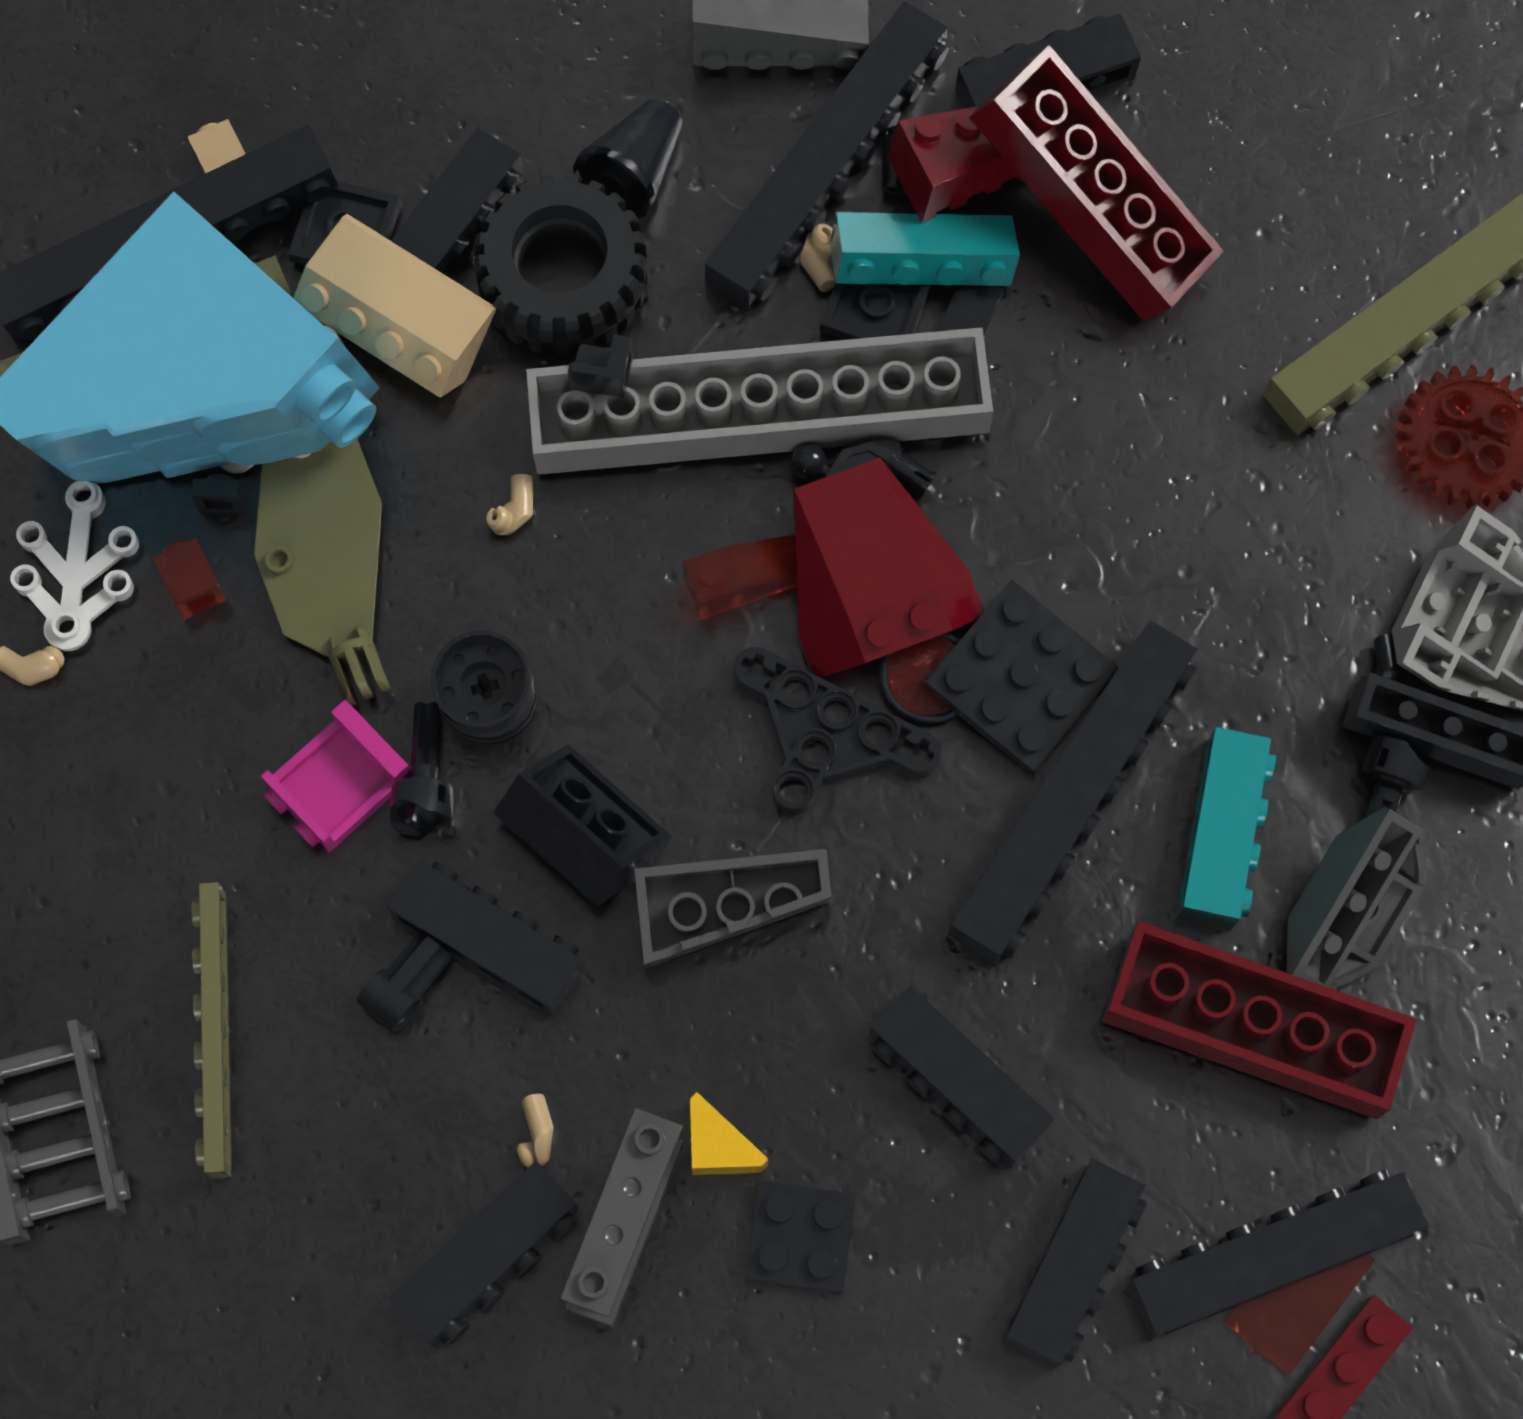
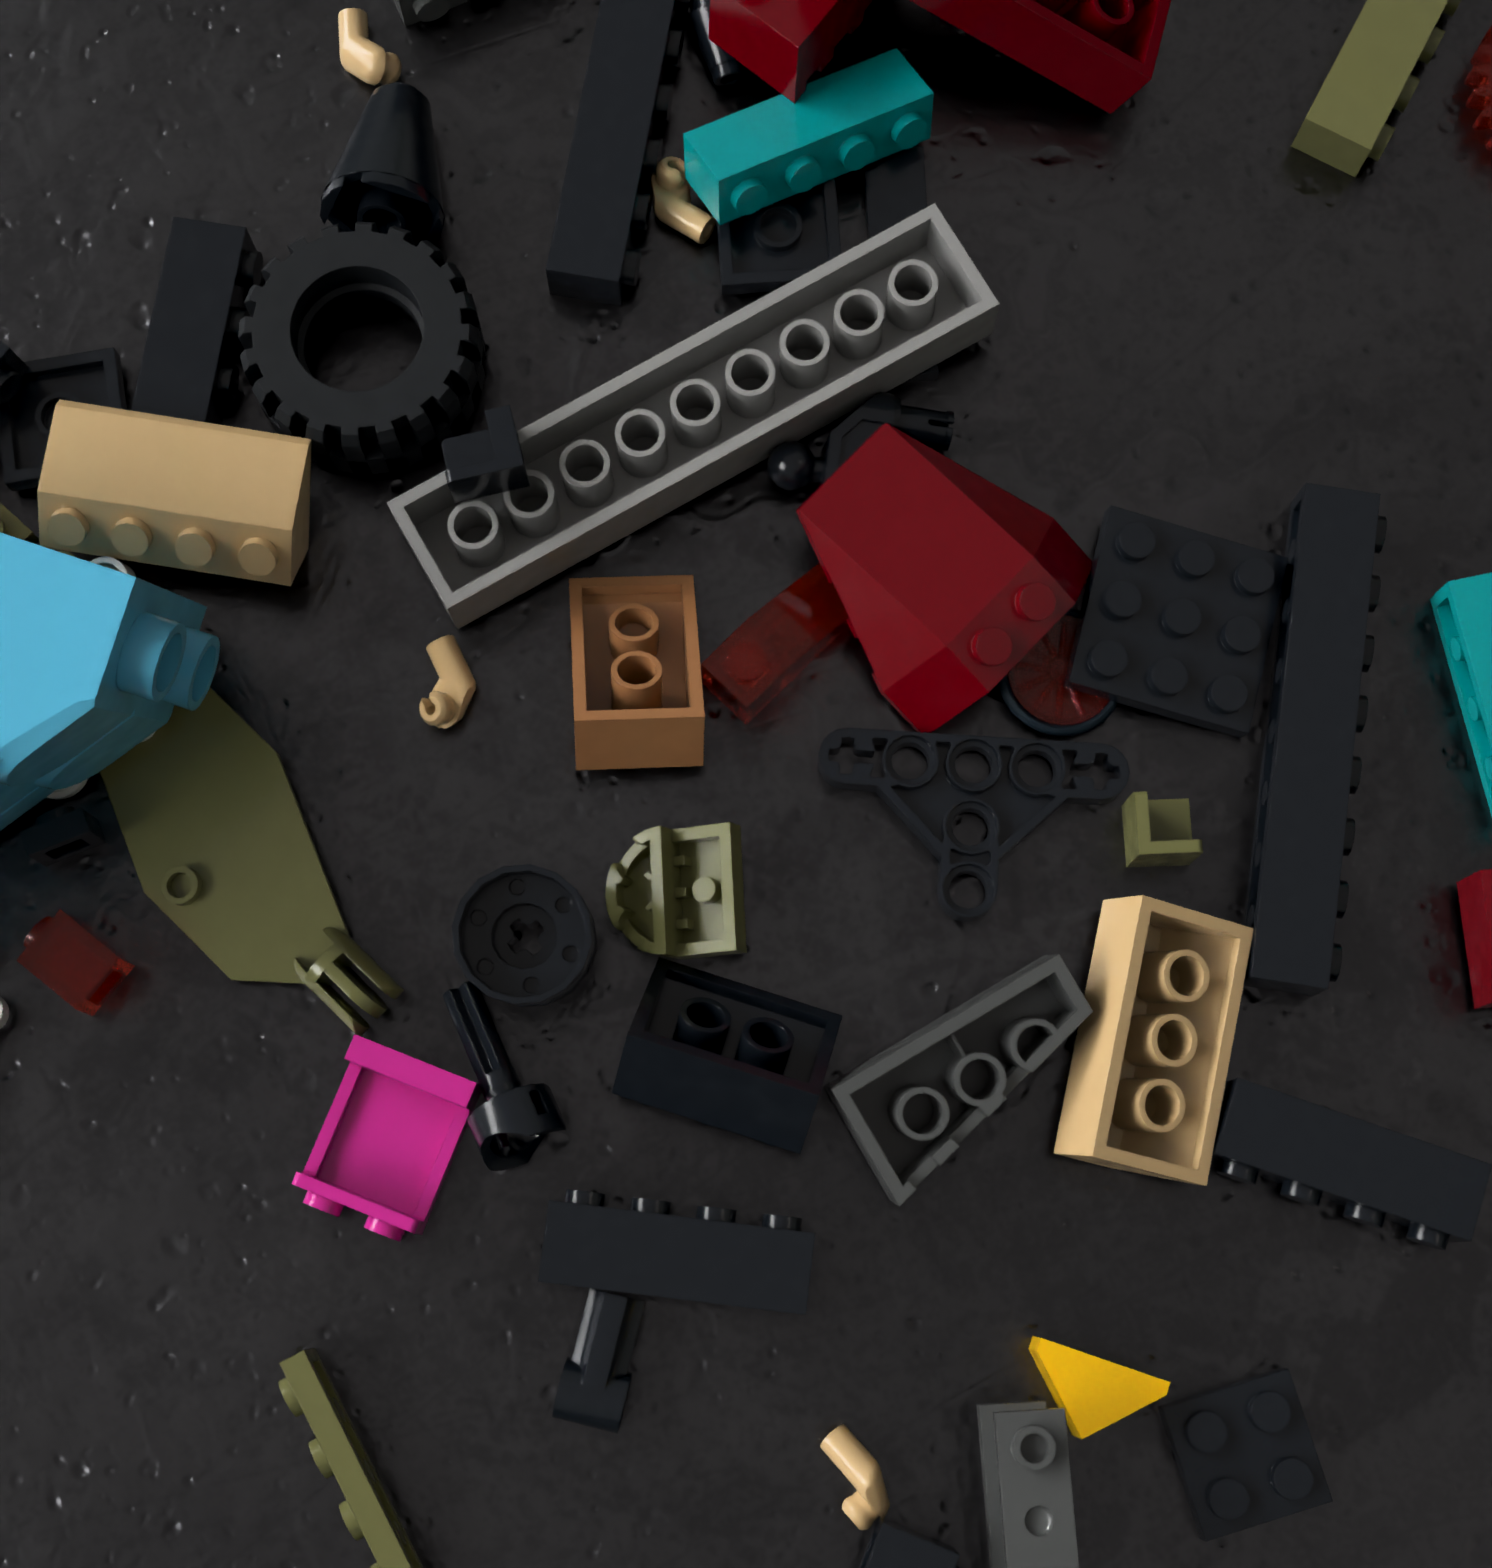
camera: 25 degrees left, 5 degrees up
none -> tan arm [338,8,402,86]
none -> medium nougat slope [569,575,705,771]
none -> olive slope [605,822,747,959]
none -> tan slope [1053,895,1254,1186]
none -> olive panel [1121,791,1203,868]

